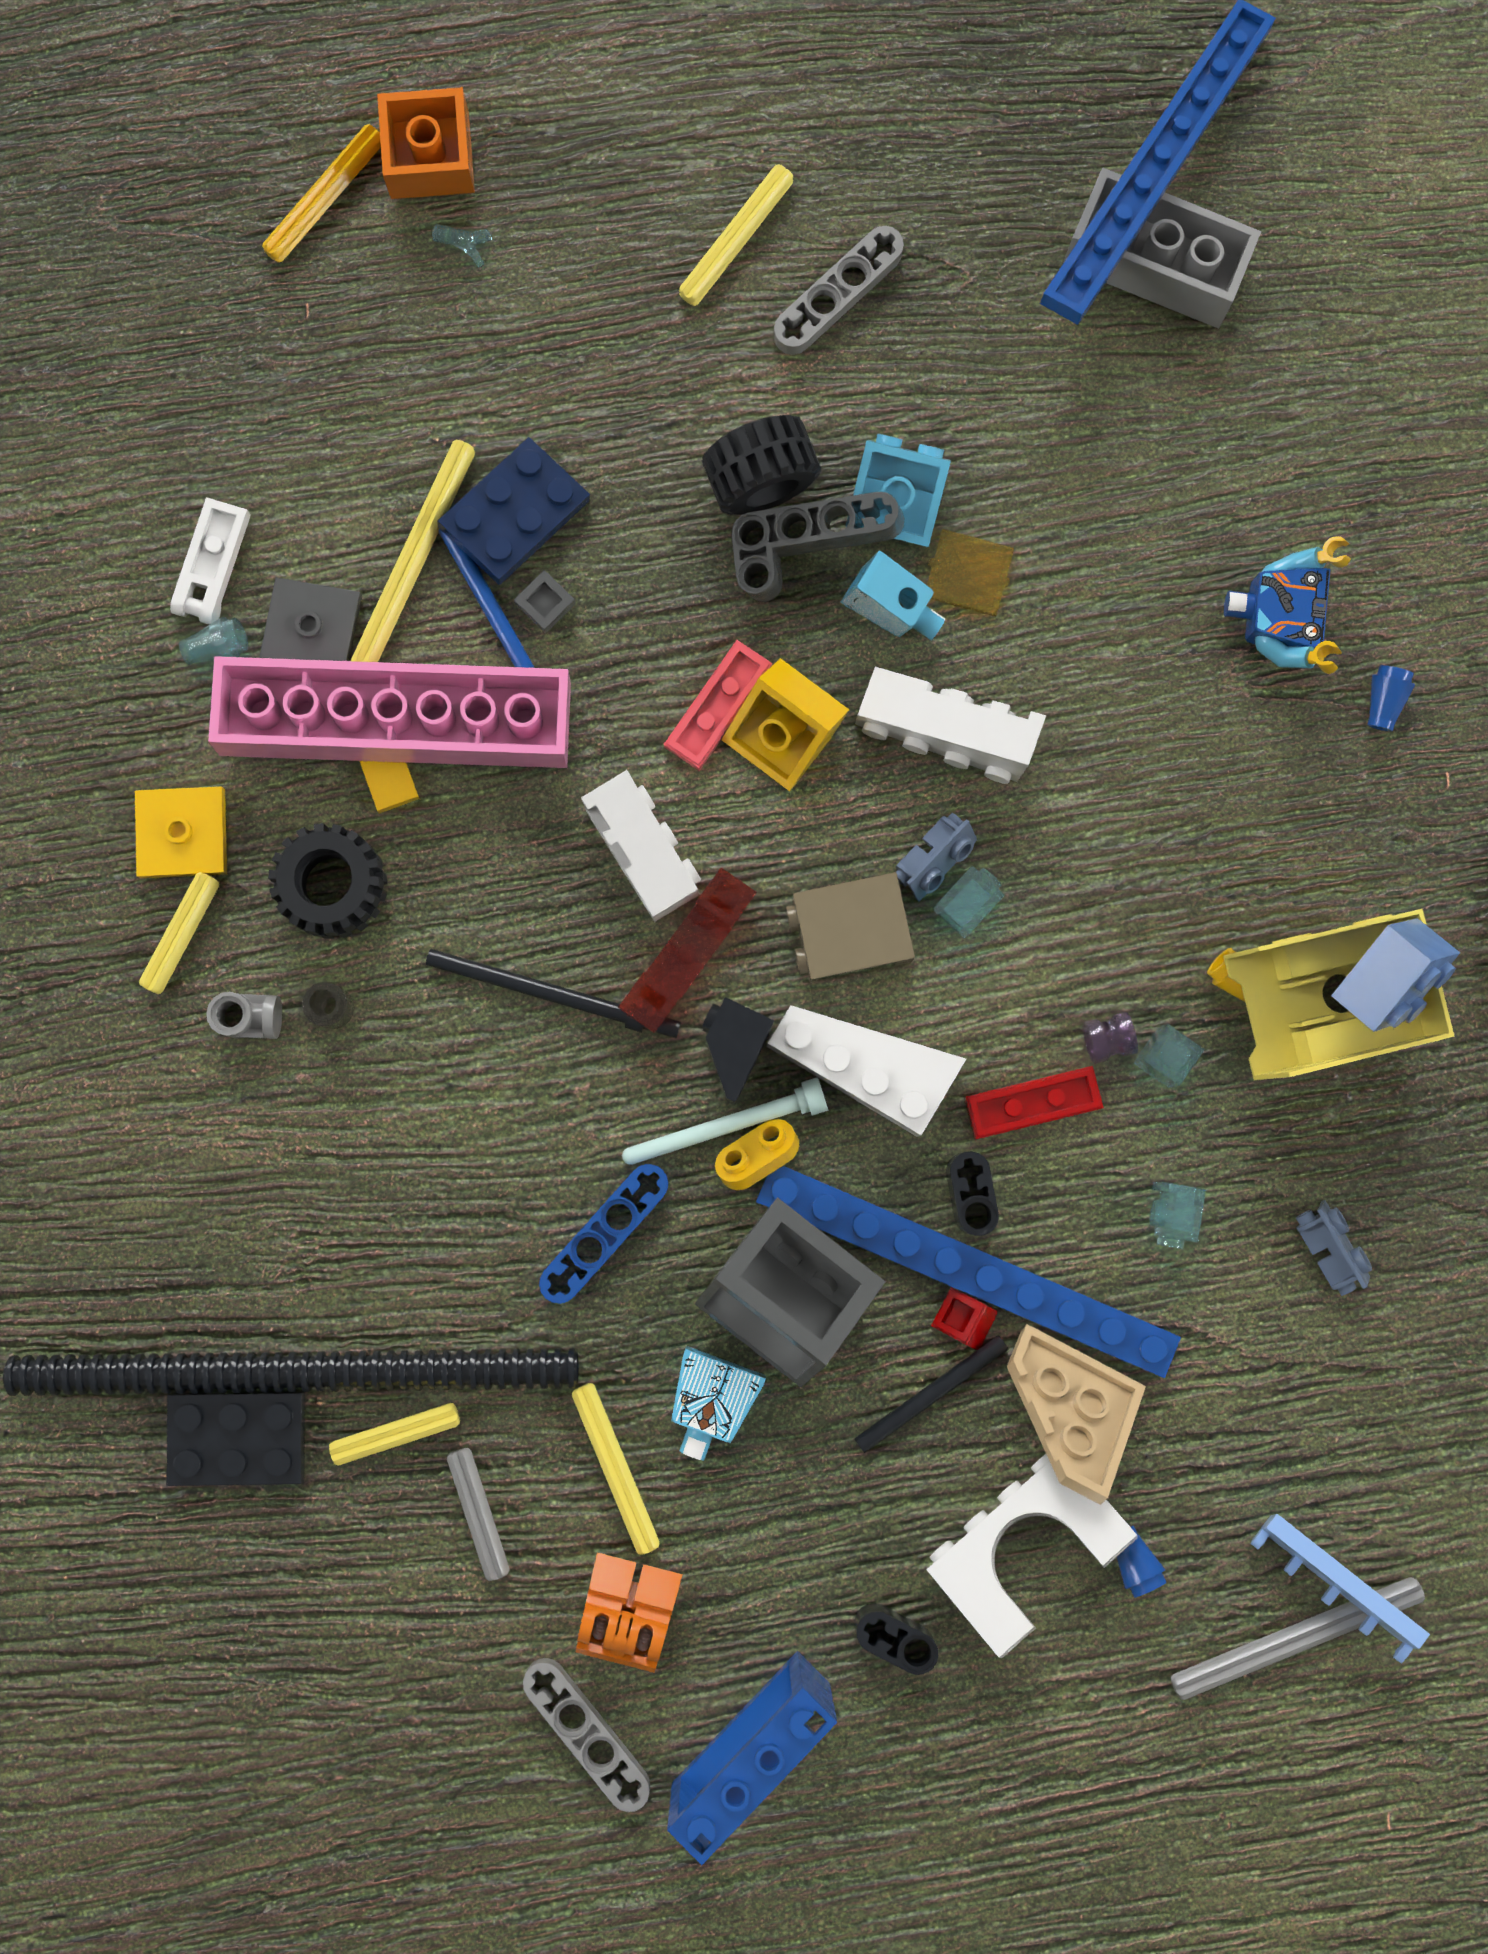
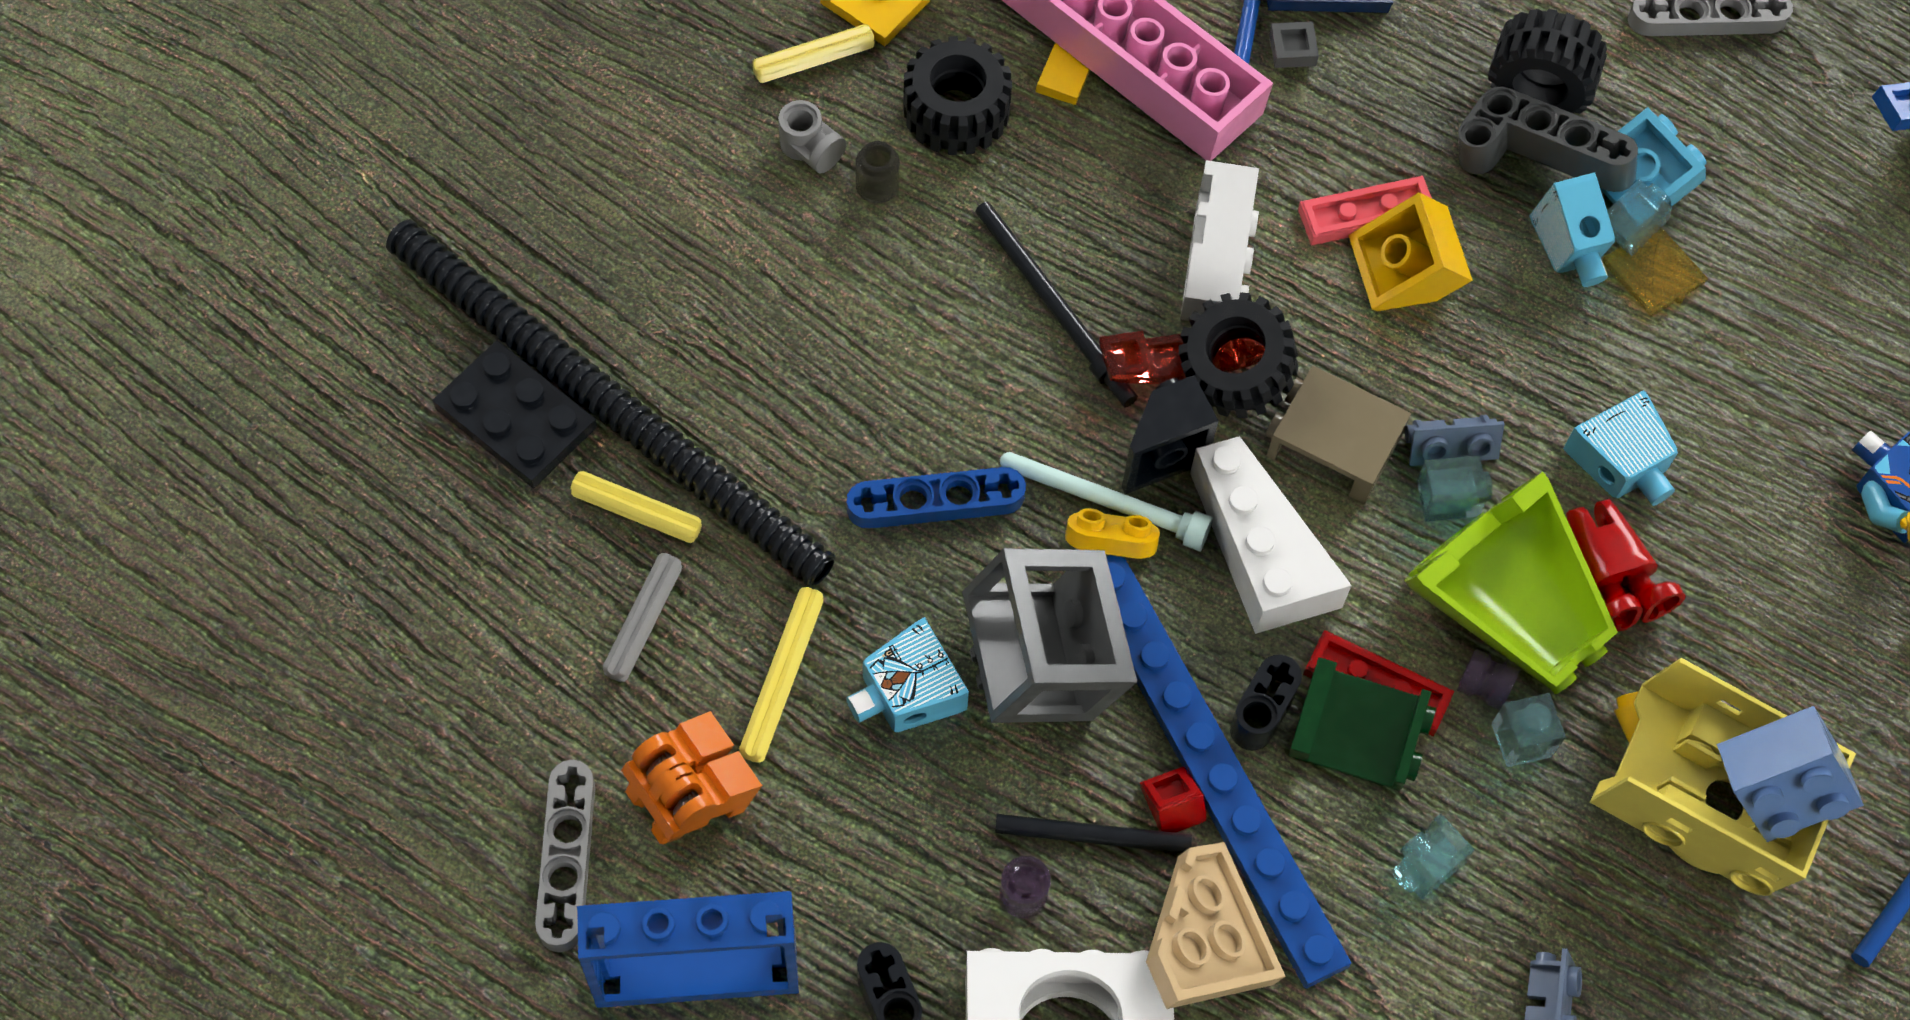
camera: 40 degrees right, 20 degrees down
white wedge [855,667,1046,784] -> none
none -> clear purple wheel [999,856,1051,918]
none -> black tyre [1179,292,1299,418]
none -> dark green panel [1288,657,1436,791]
none -> lime cone [1404,472,1618,694]
none -> medium azure torso [1563,390,1678,506]
none -> red piece [1566,498,1686,631]
none -> clear light blue brick [1607,179,1672,256]

